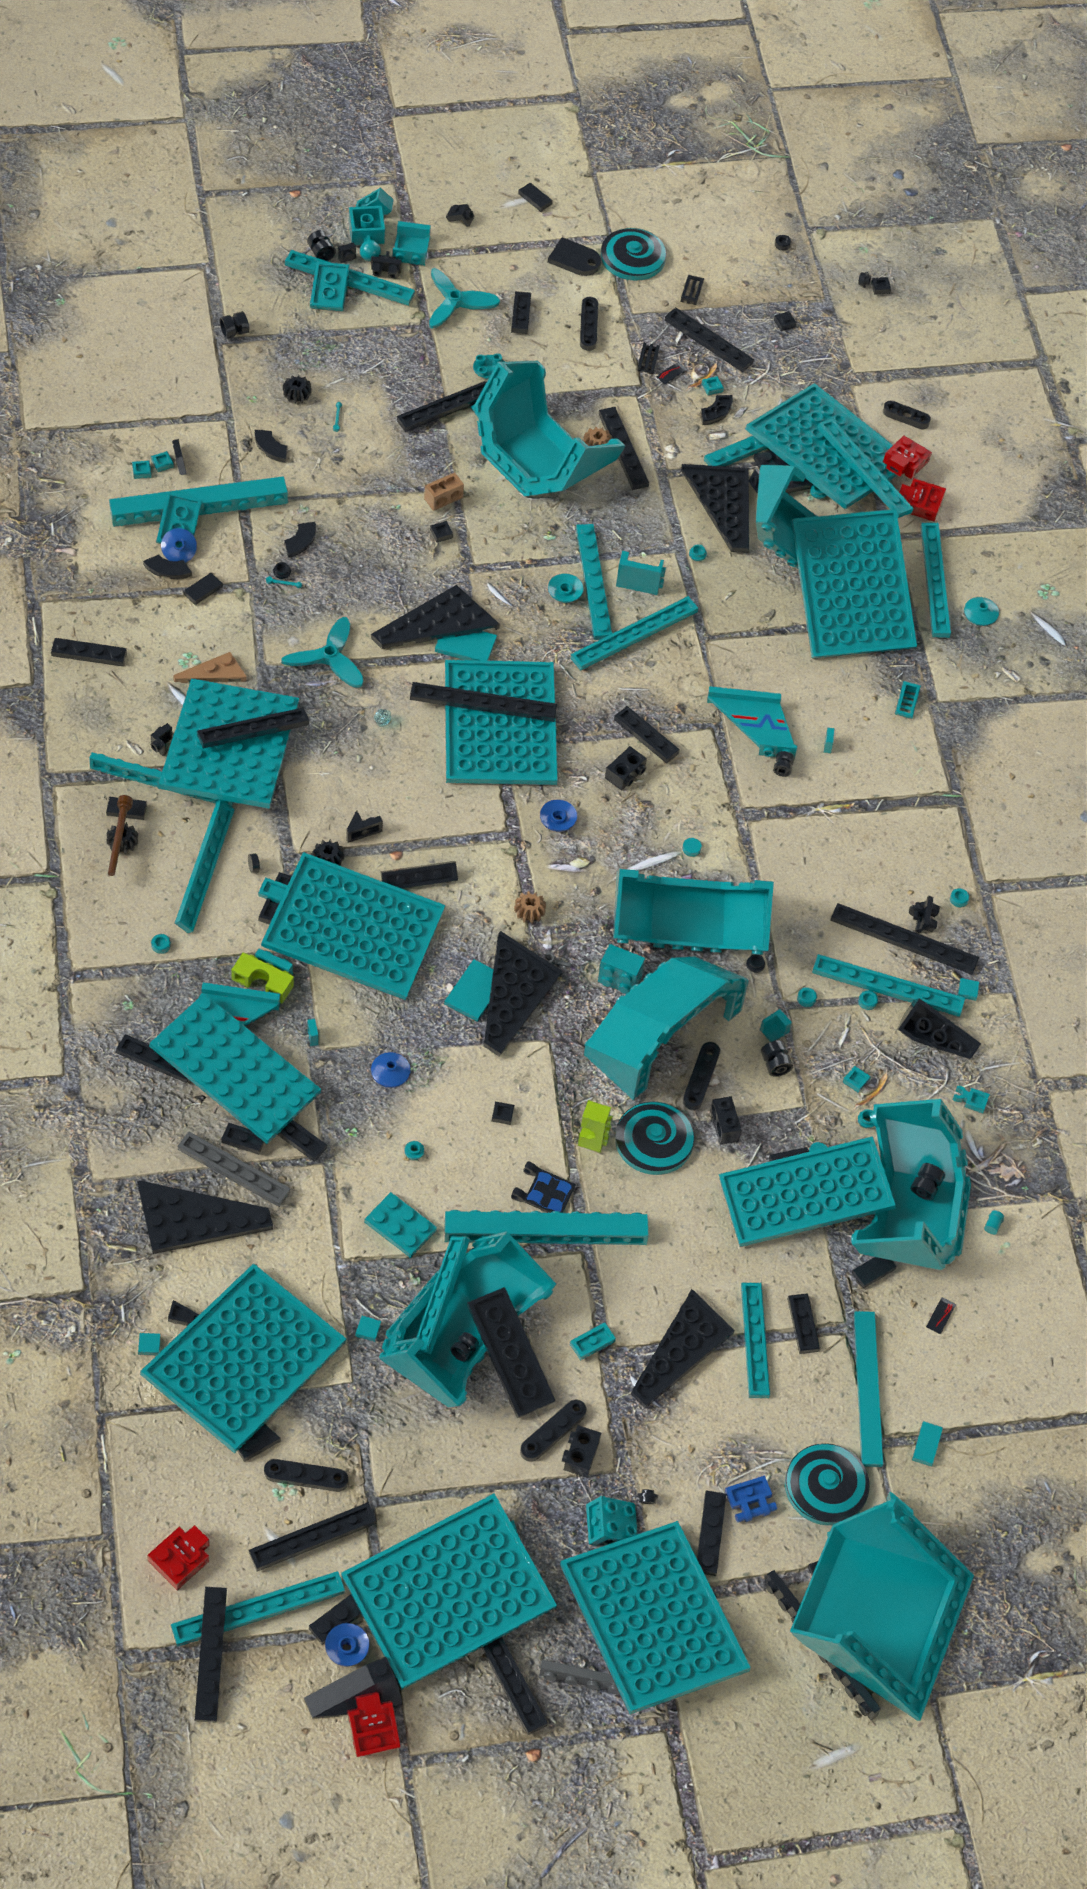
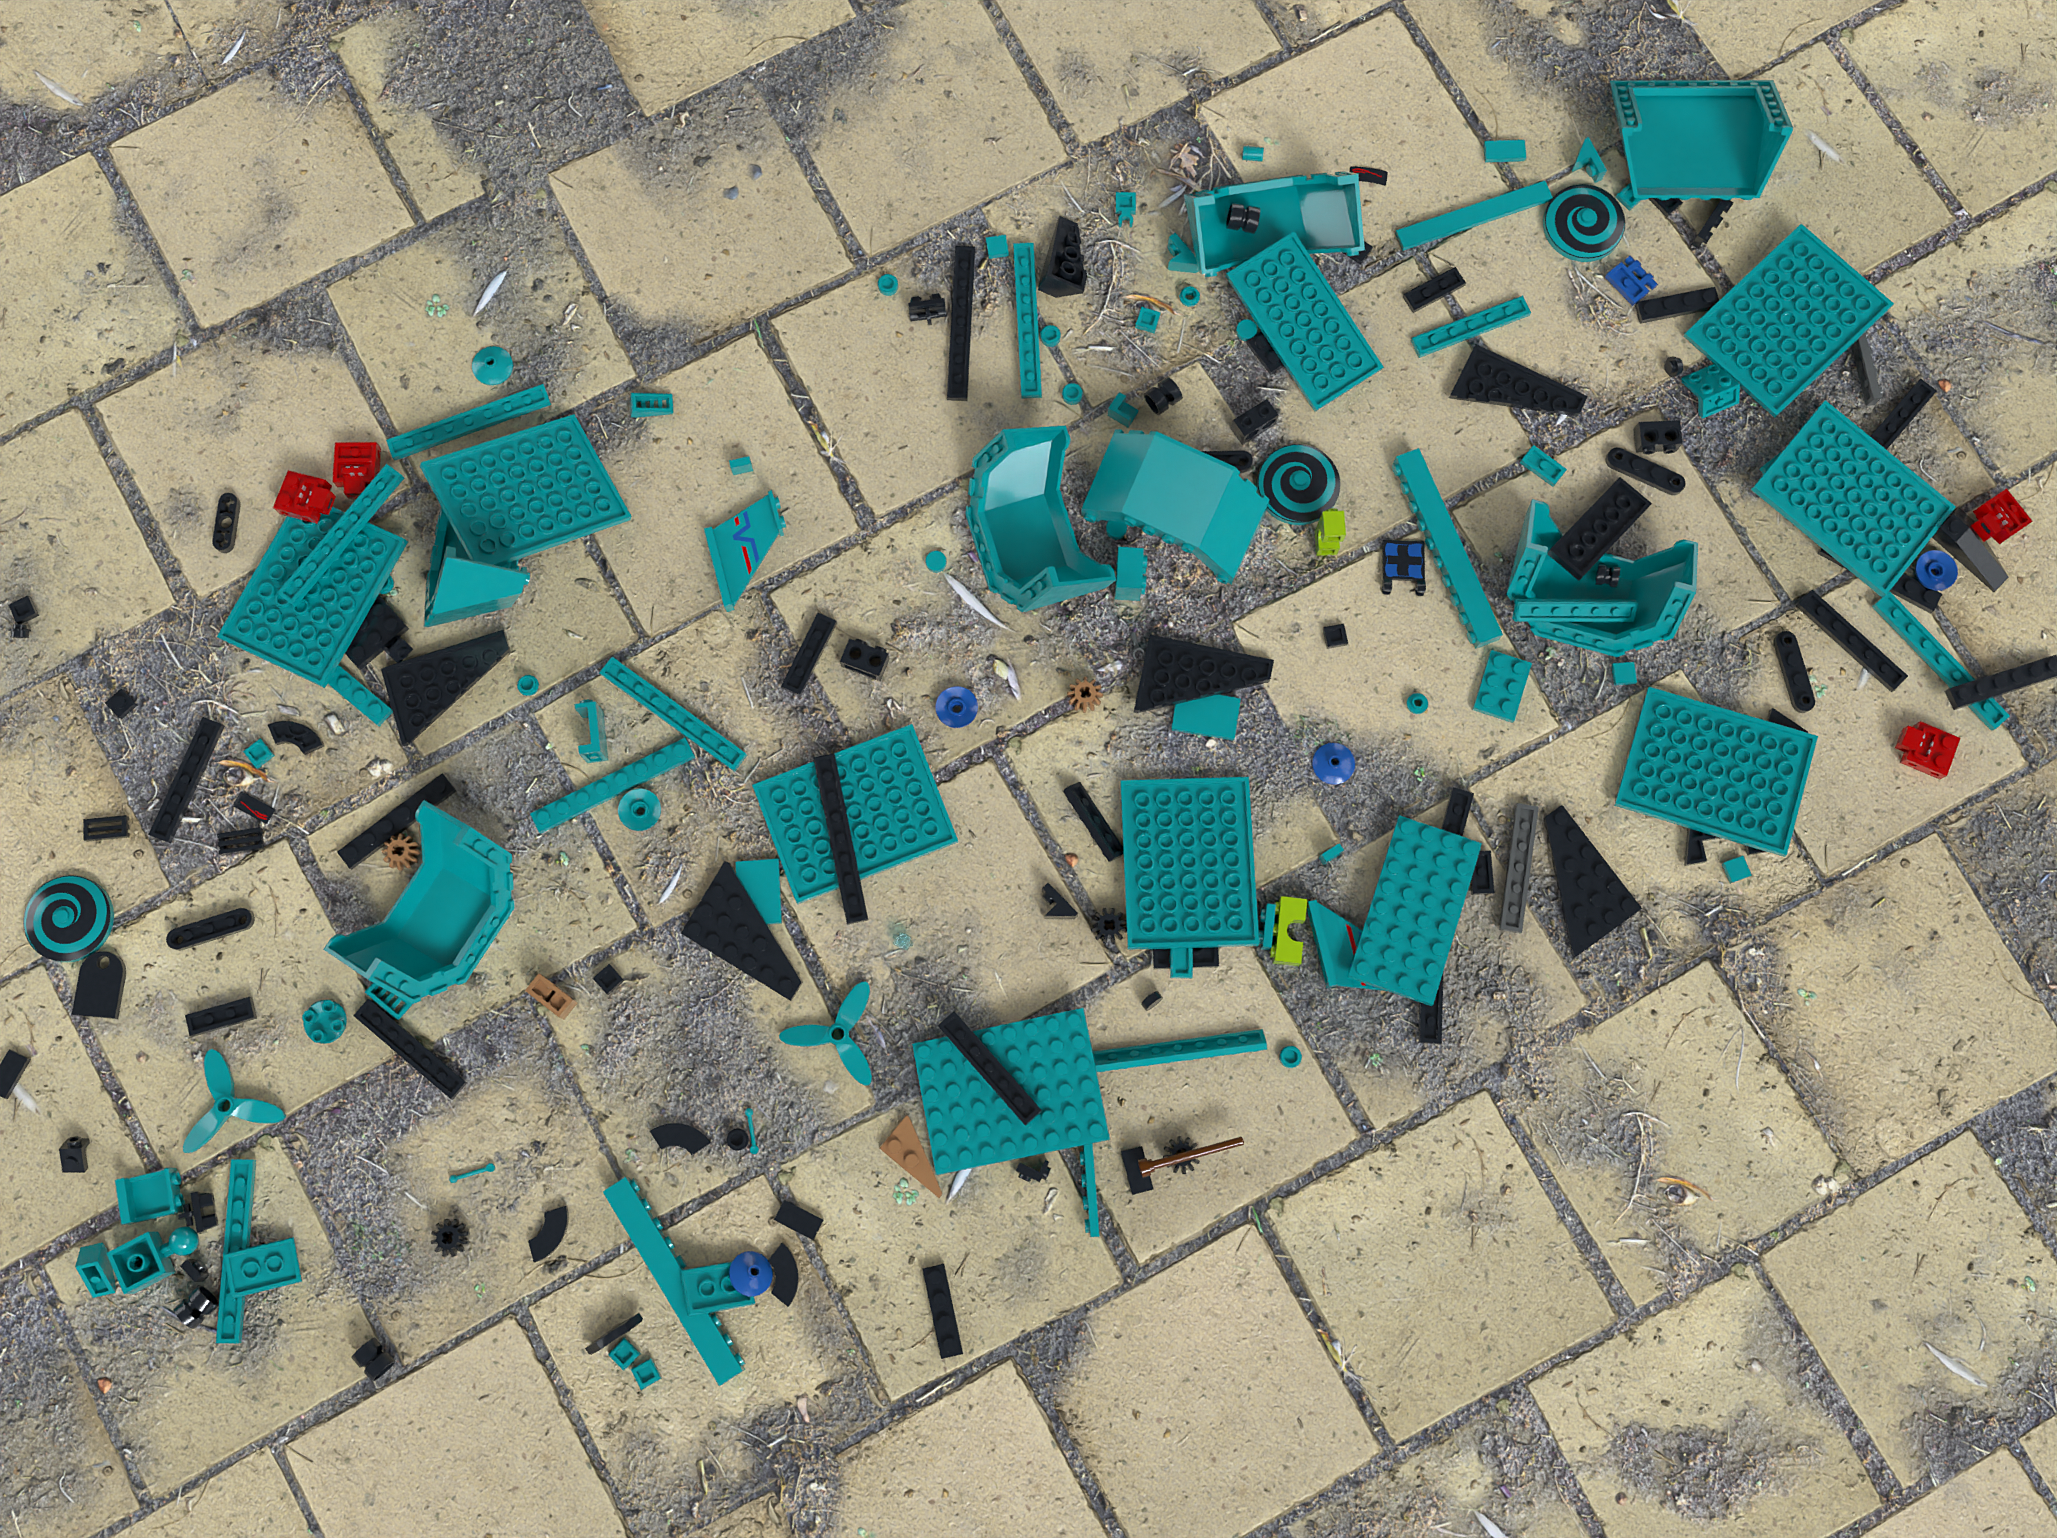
camera: 105 degrees left, 20 degrees up
black wheel [773,751,794,777] -> none

